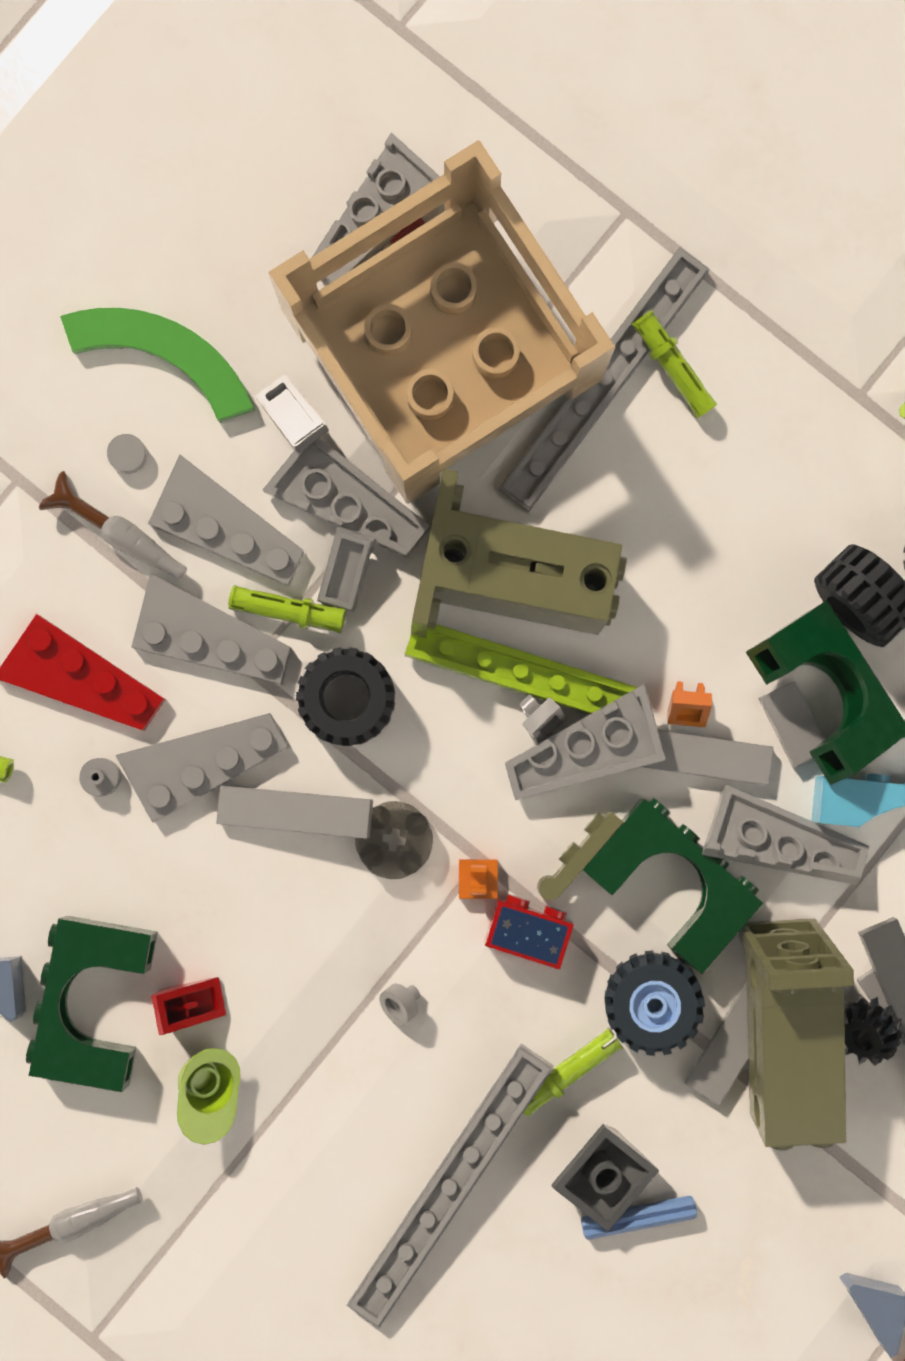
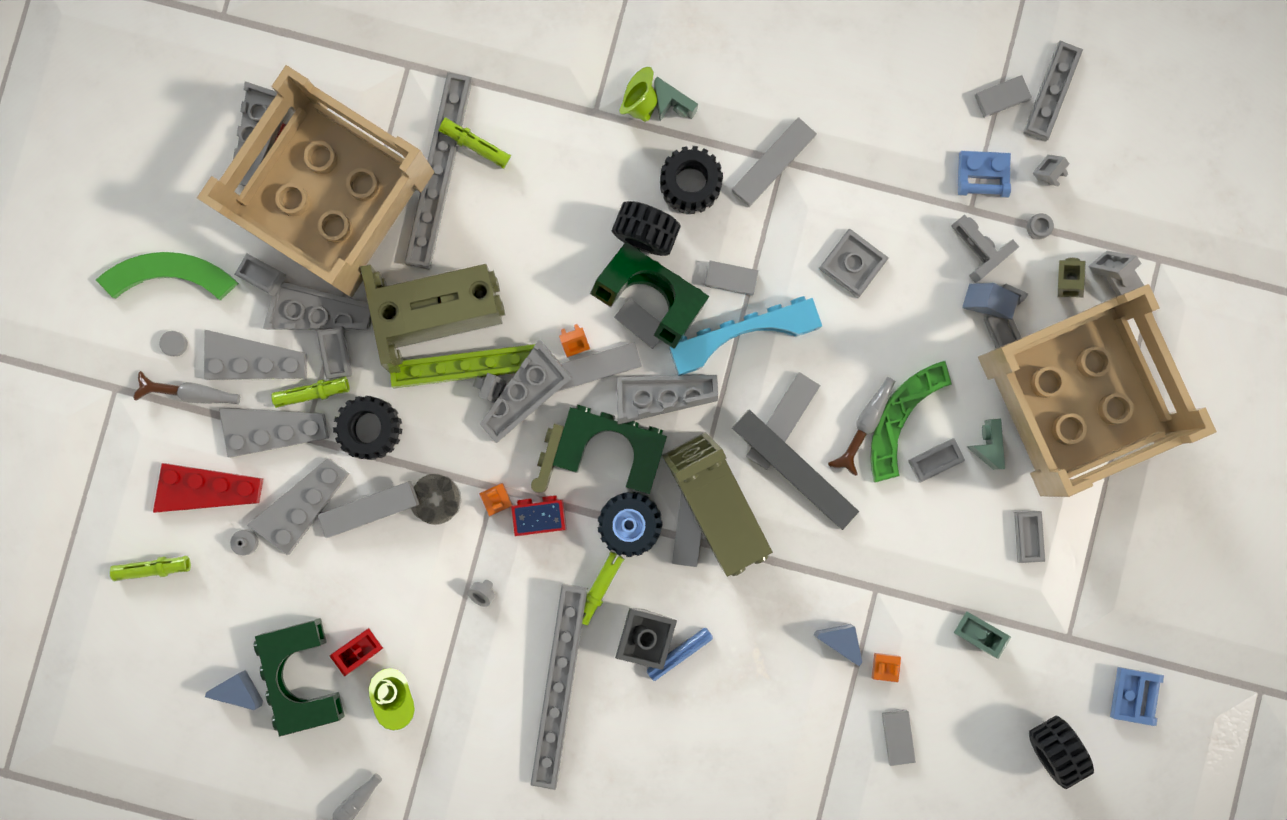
camera: 25 degrees left, 0 degrees up
black gear [844,995,904,1066] -> none

